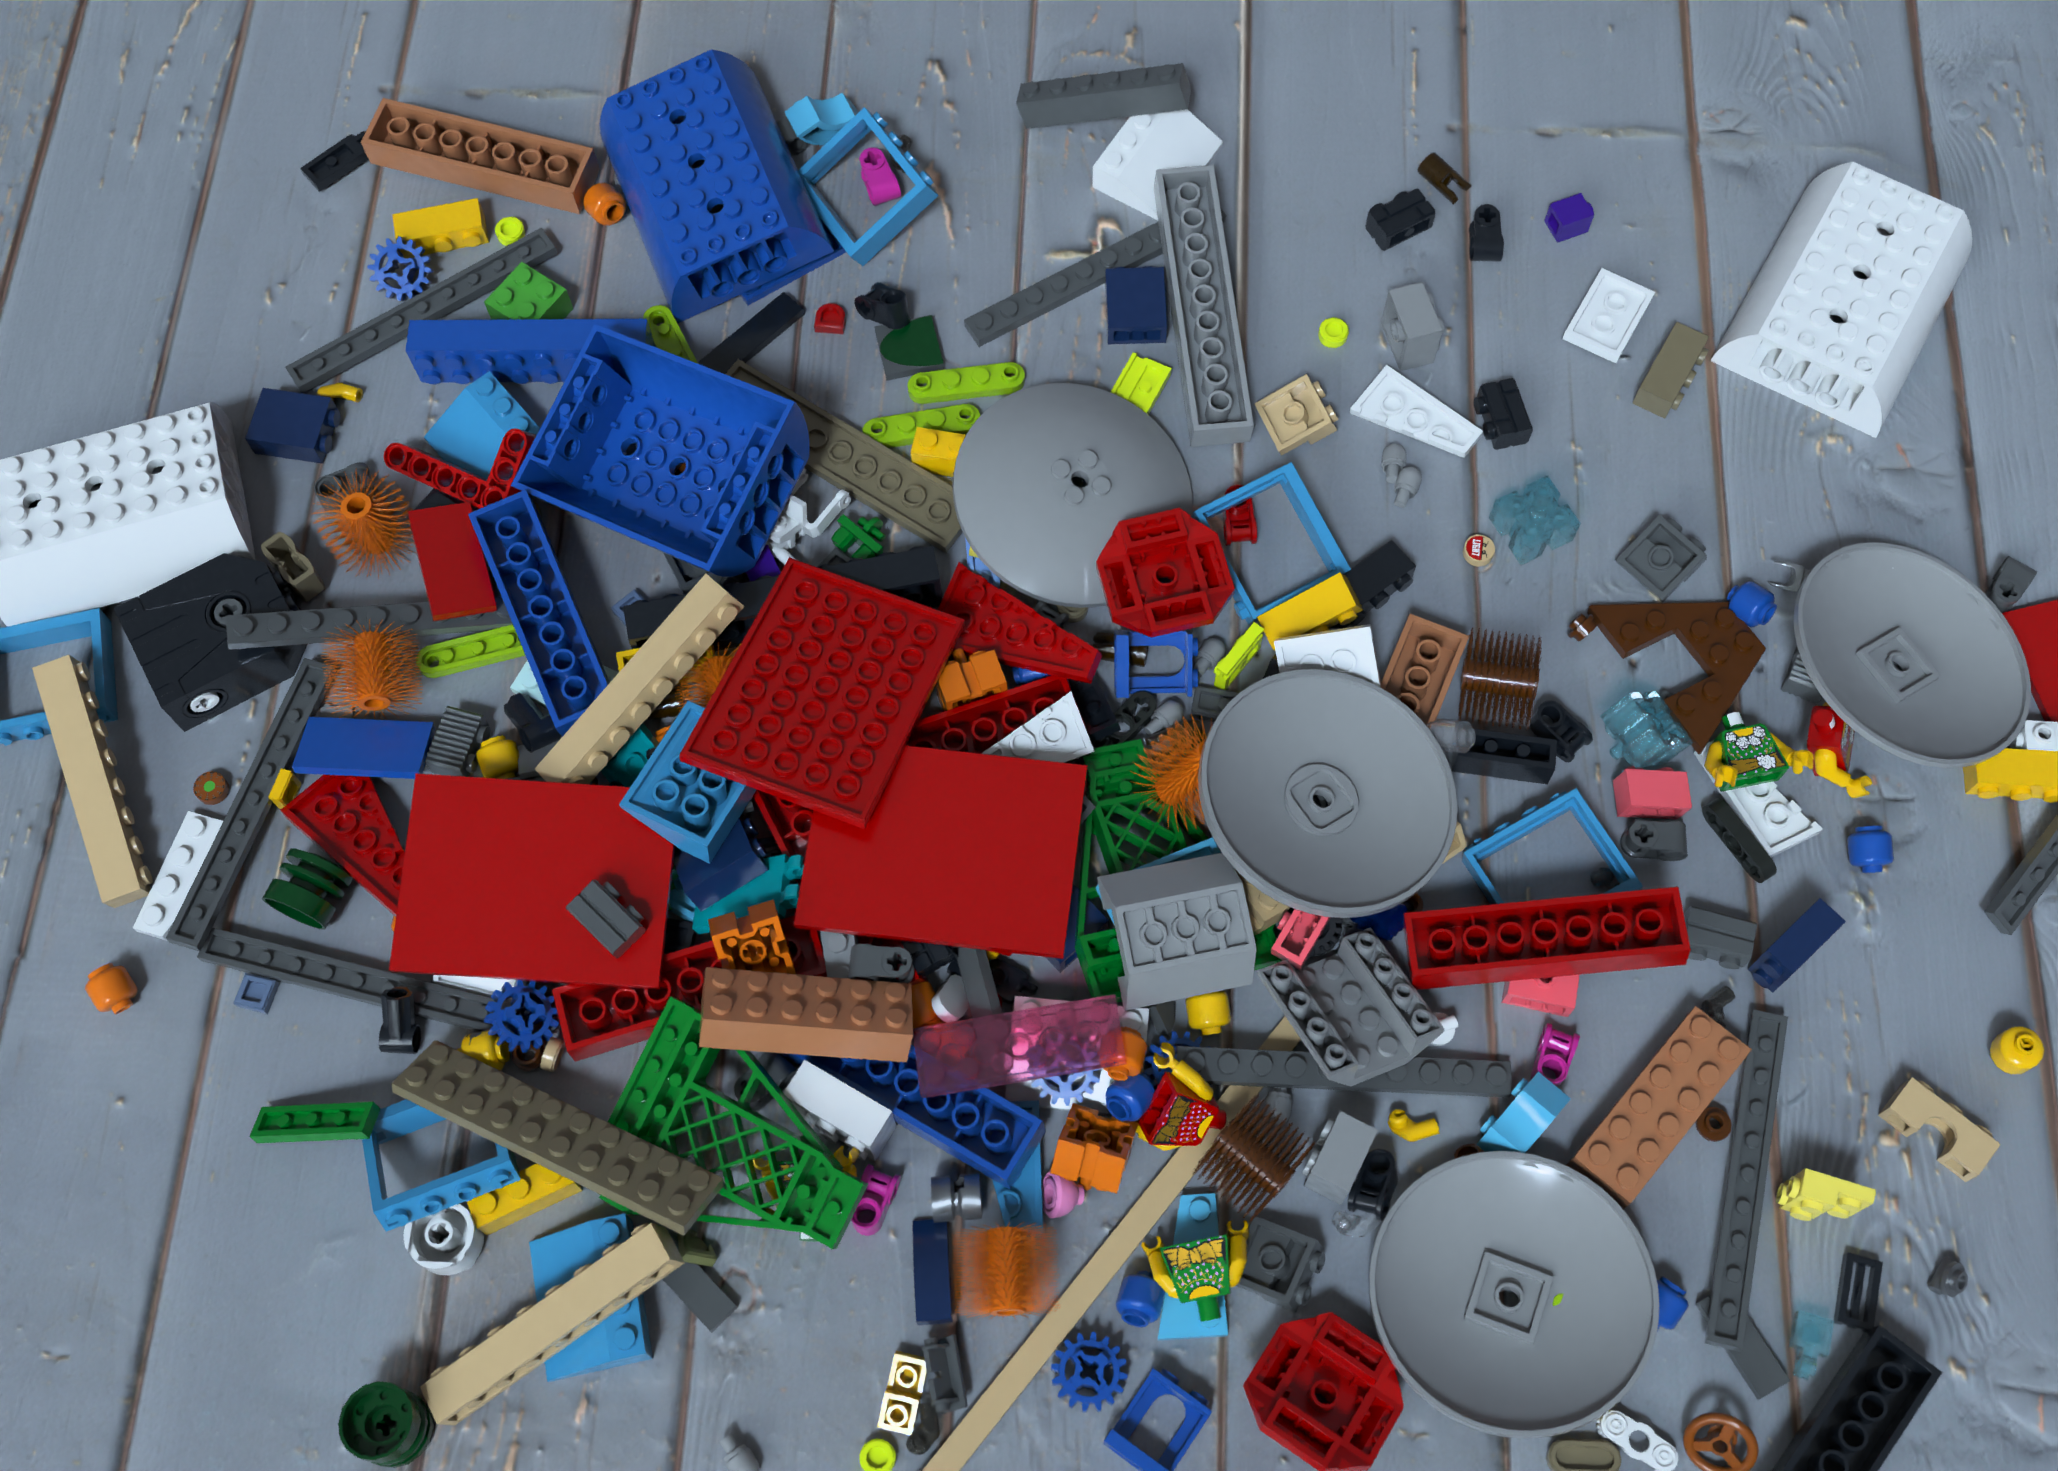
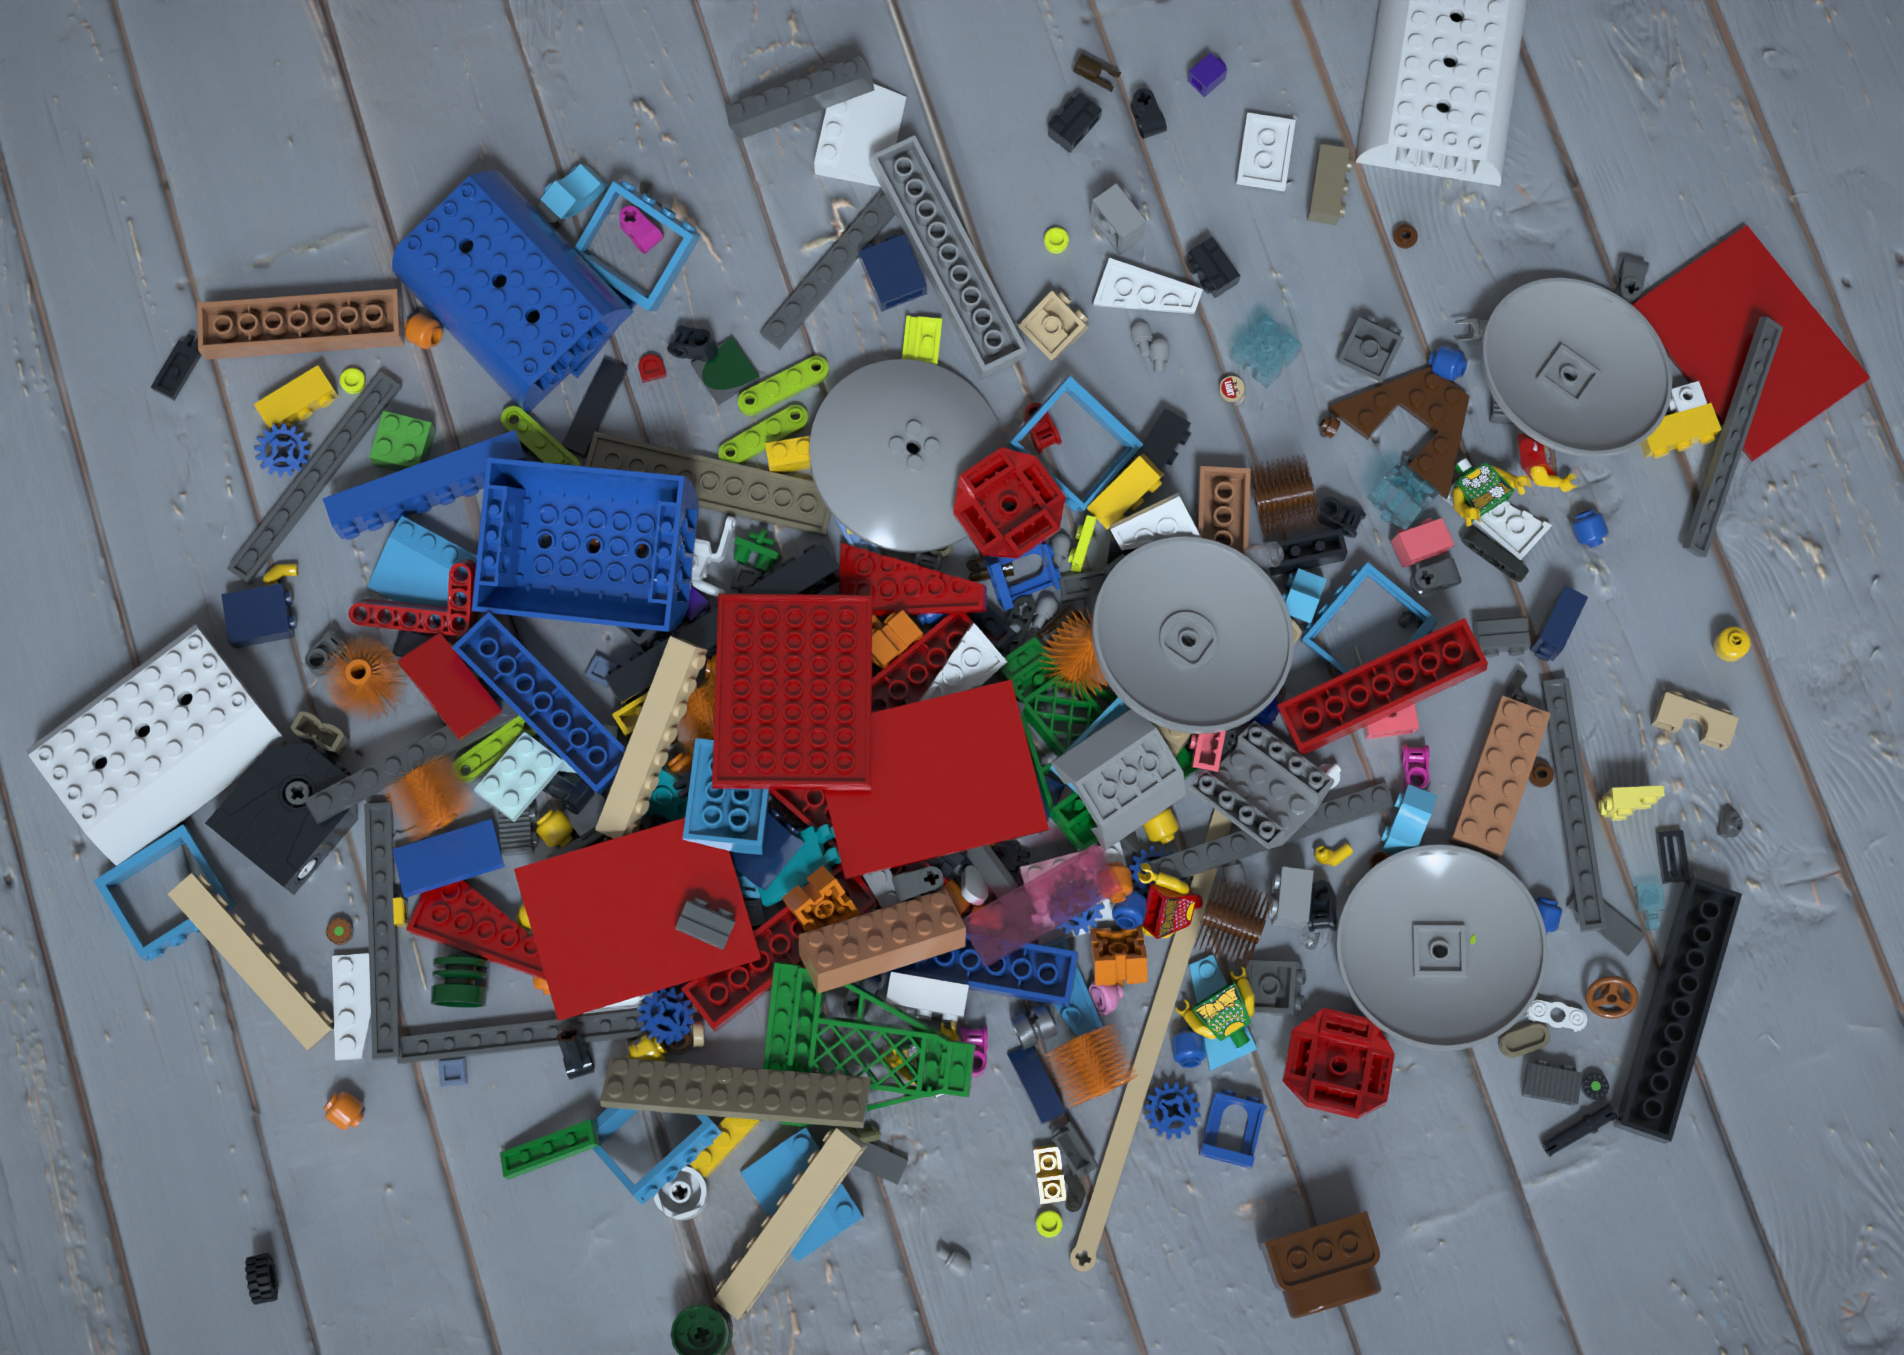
camera: 25 degrees left, 10 degrees up
none -> light aqua plate [474,732,564,822]
none -> medium azure brick [1282,568,1327,623]
none -> reddish brown plate [1393,224,1418,249]

